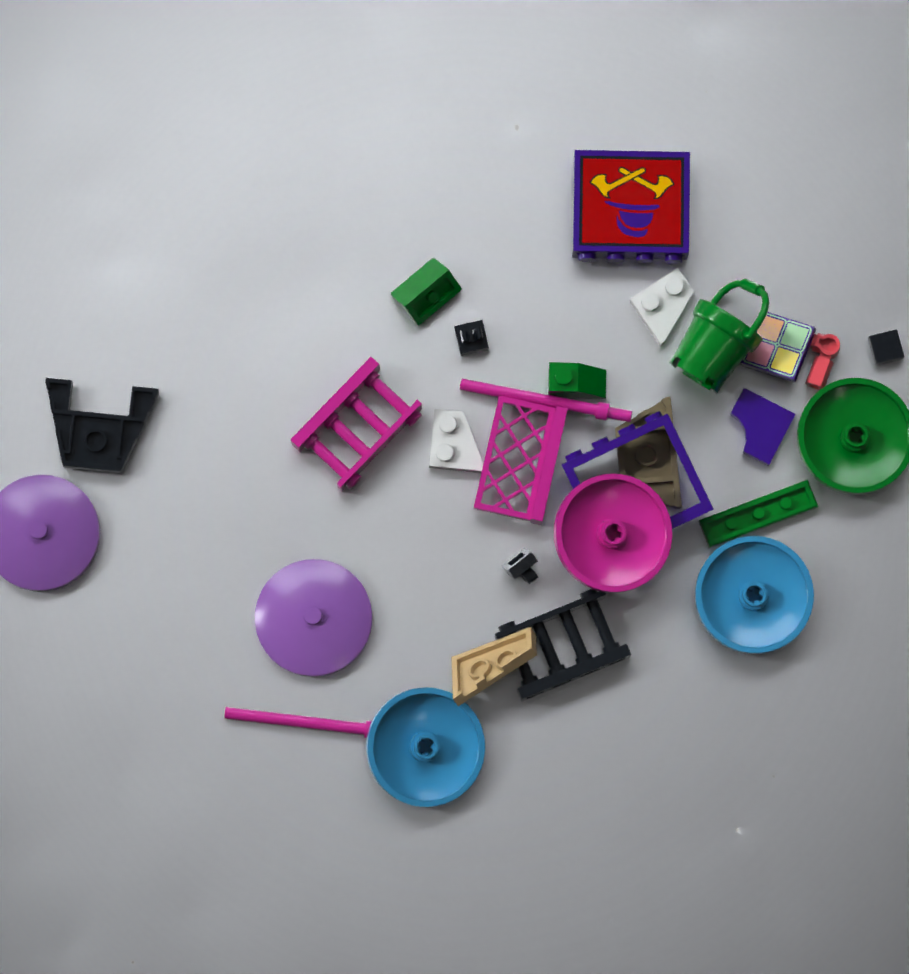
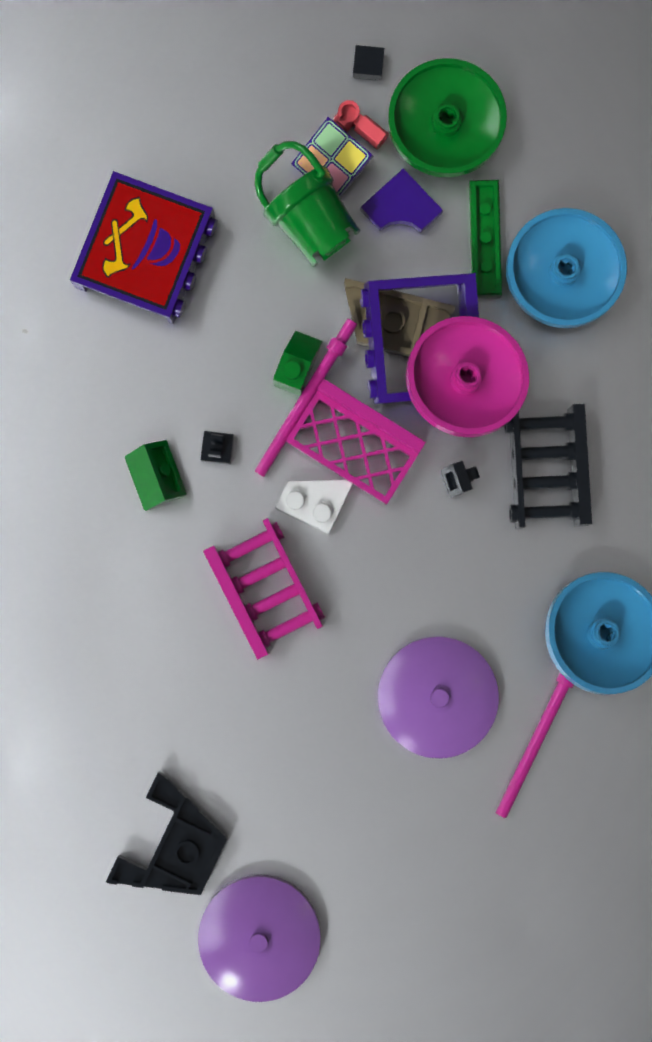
camera: 70 degrees left, 5 degrees up
tan wing [451,627,537,706] -> none
white wing [630,268,694,346] -> none

